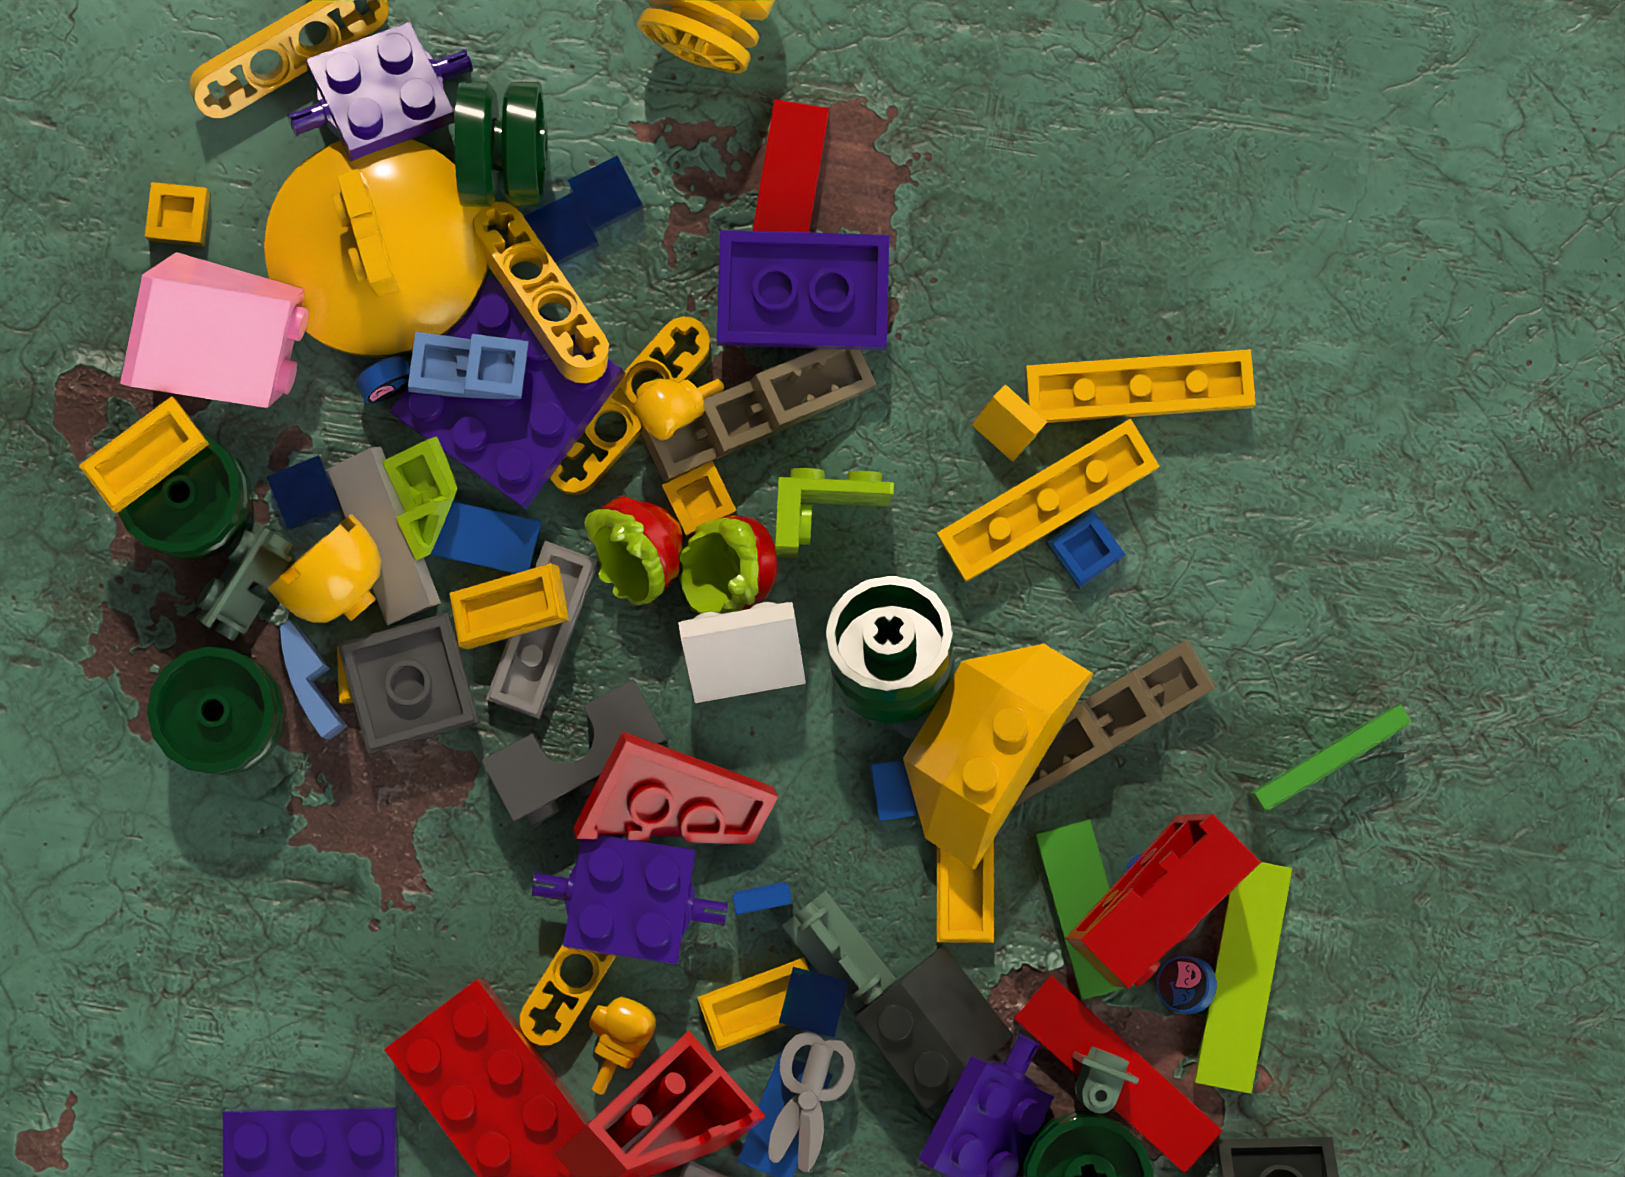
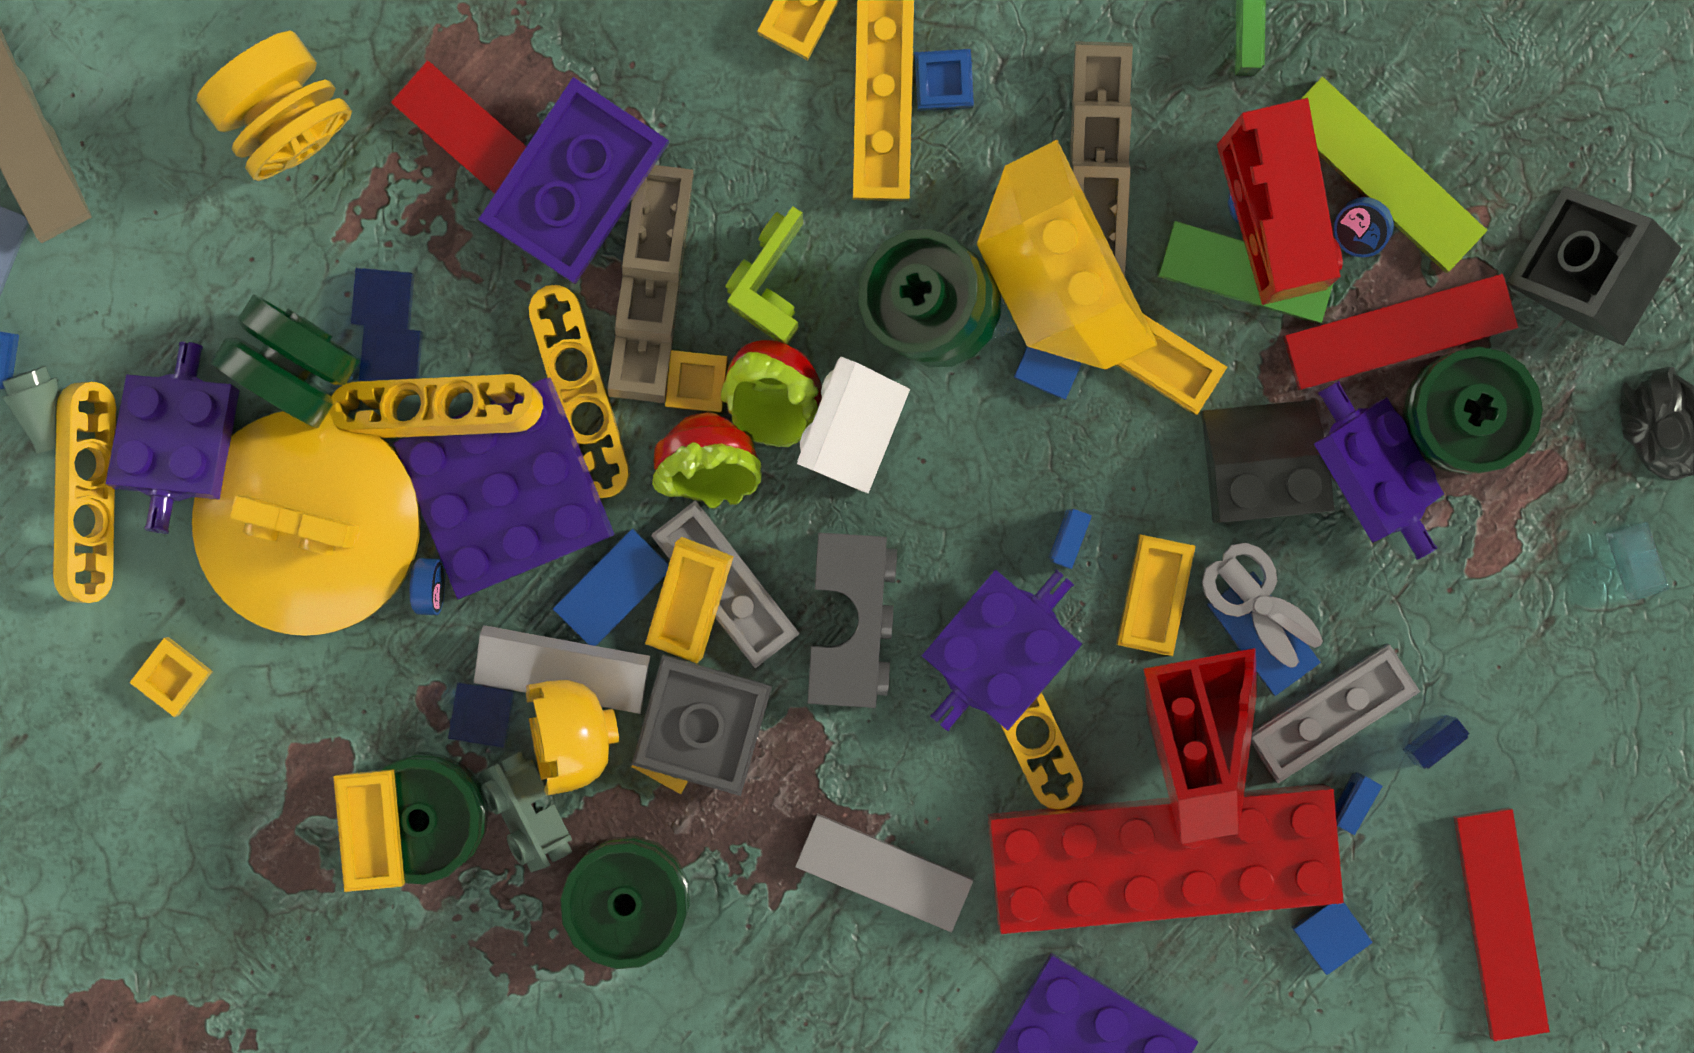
camera: 60 degrees left, 5 degrees up
bright pink slope [120,252,309,408] -> none
medium blue slope [280,620,348,740] -> none
lime slope [382,436,457,561] -> none
medium blue slope [408,332,529,399] -> none
wing [573,731,779,844] -> none
yellow piece [589,996,656,1095] -> none
yellow piece [633,379,724,441] -> none
clear blue tile [779,966,849,1037] -> none
sand green hinge [781,890,896,1015] -> none
yellow tile [971,384,1047,462] -> none
sand green hinge [1072,1046,1139,1113] -> none
none -> light grey tile [795,813,974,933]

